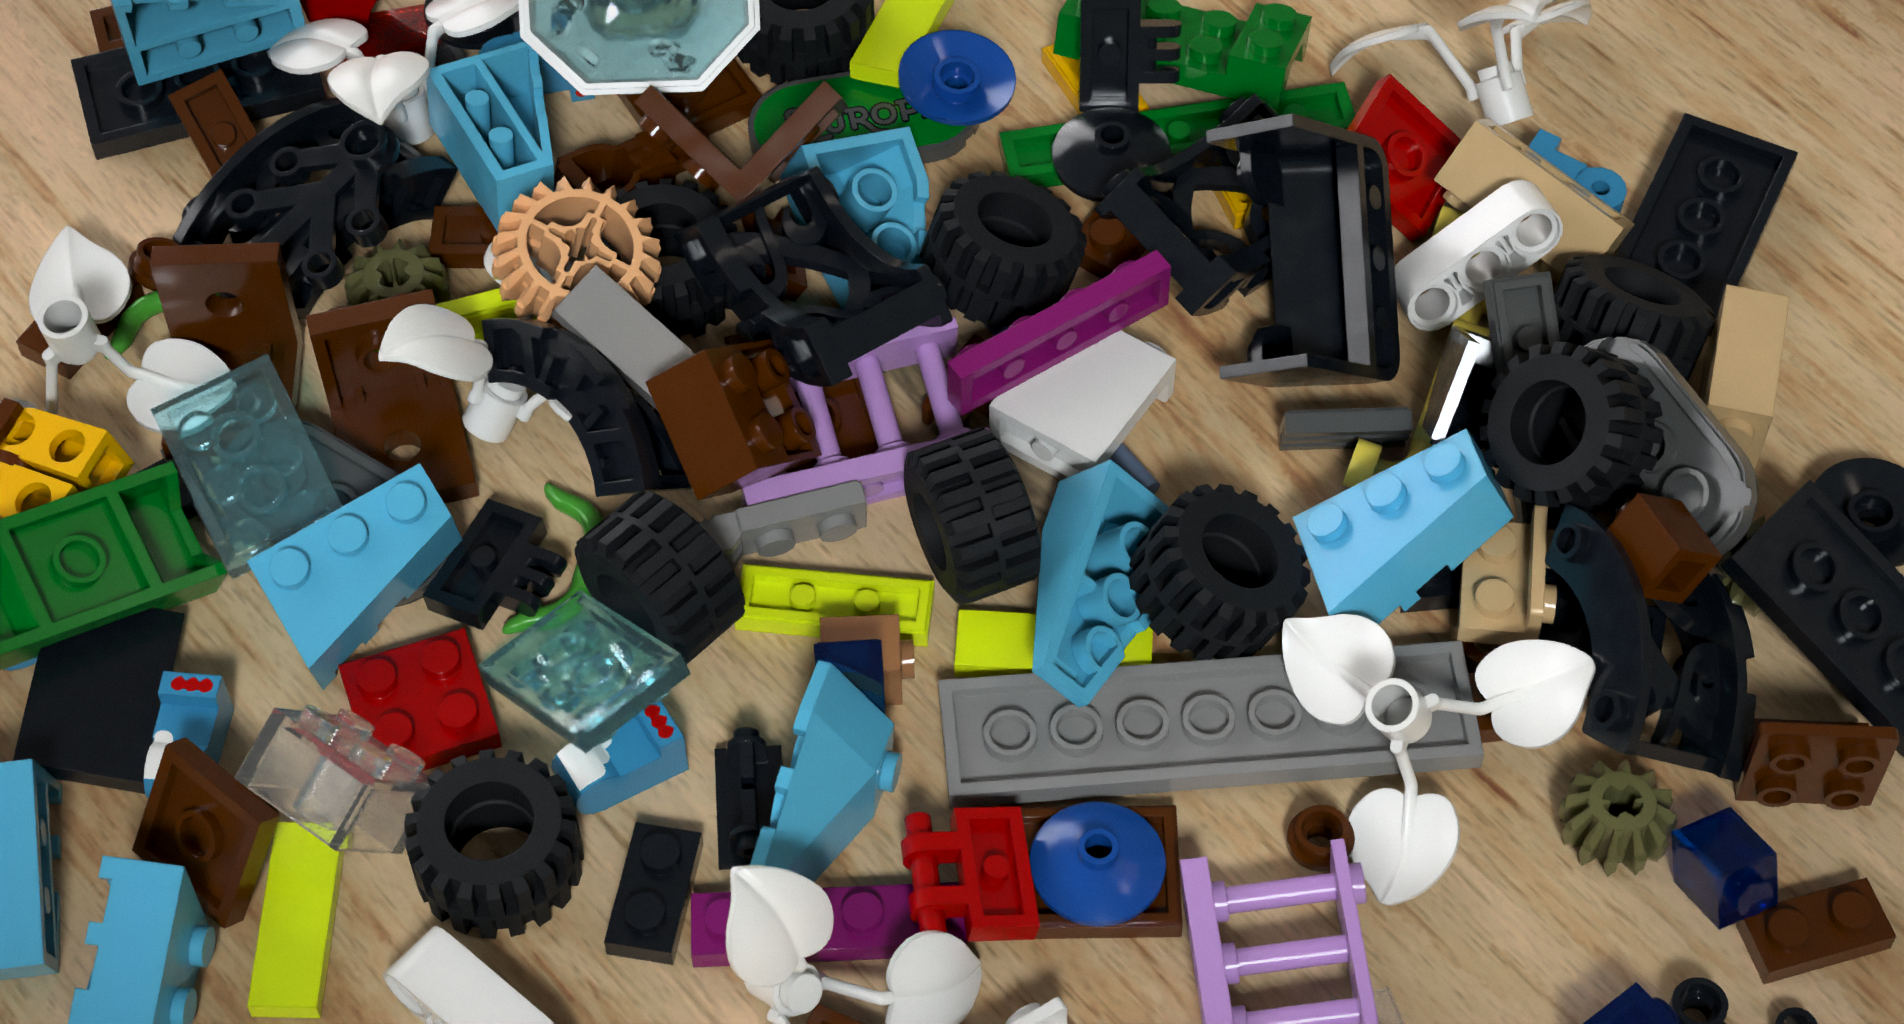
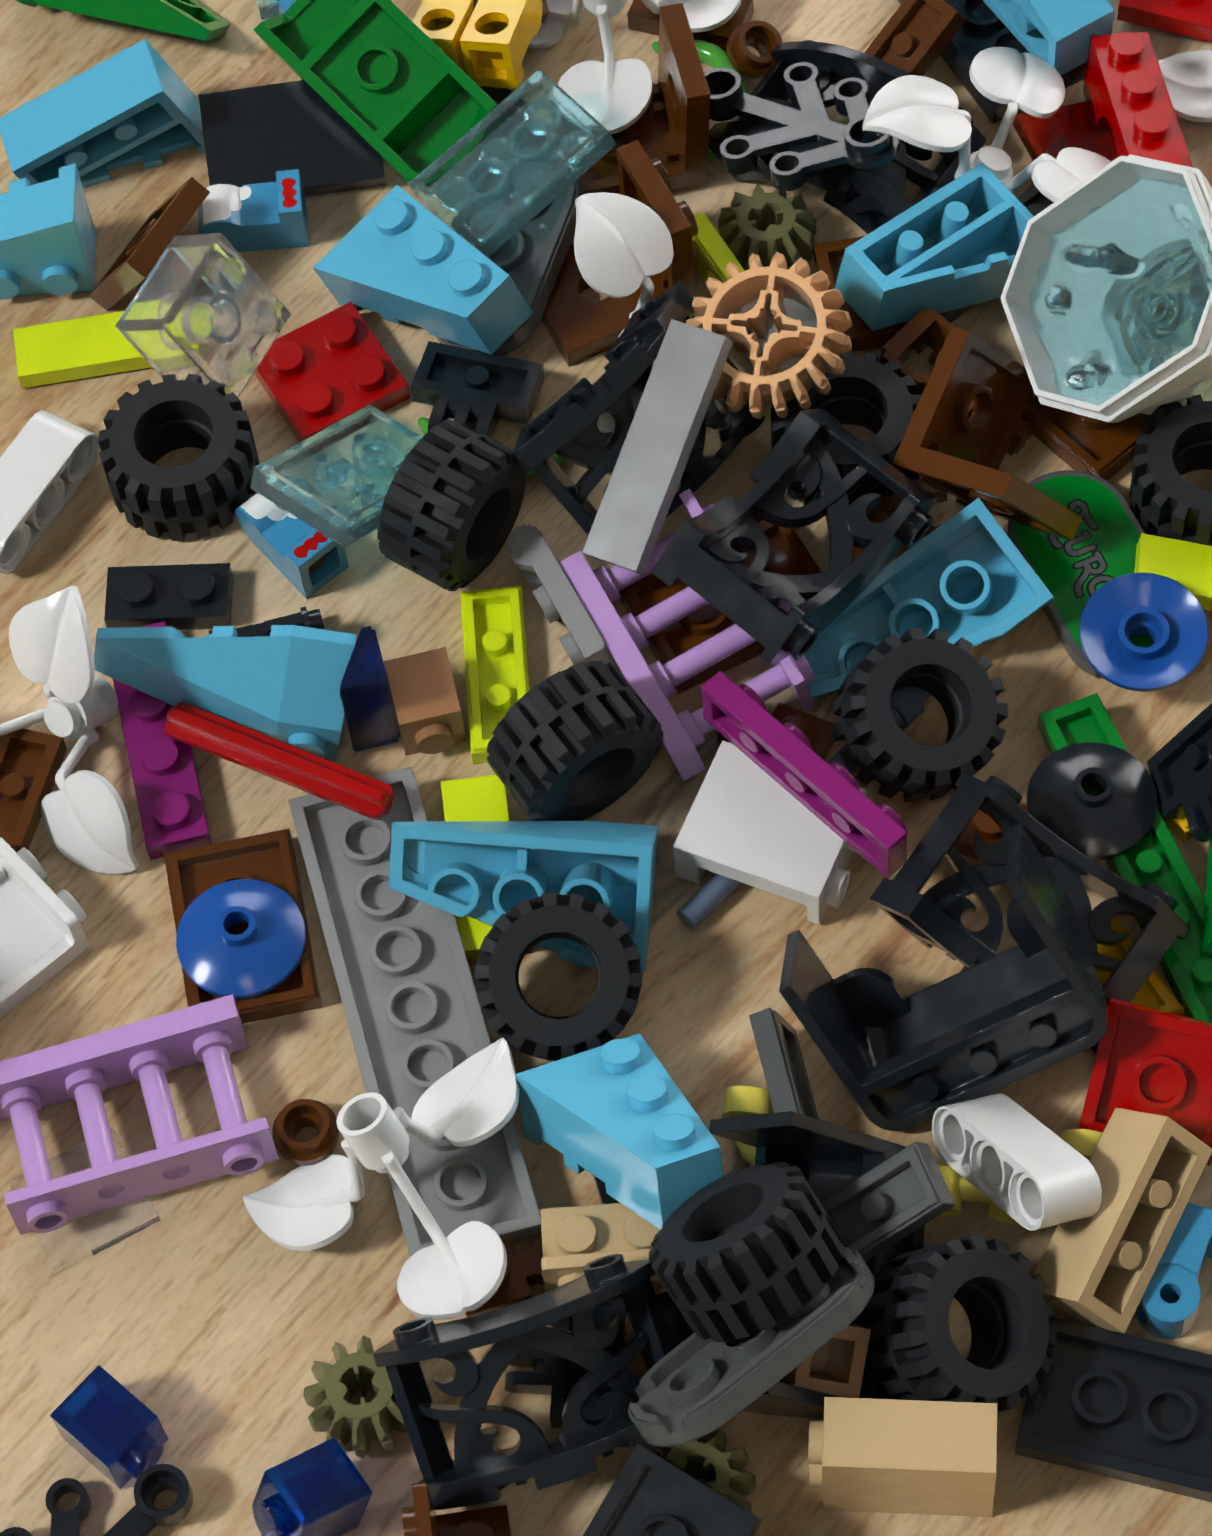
camera: 85 degrees right, 5 degrees up
reddish brown slope [645,339,822,501] -> none
red plate [900,806,1040,942] -> none
reddish brown brick [1609,493,1723,604] -> none
none -> red axle [164,702,395,820]

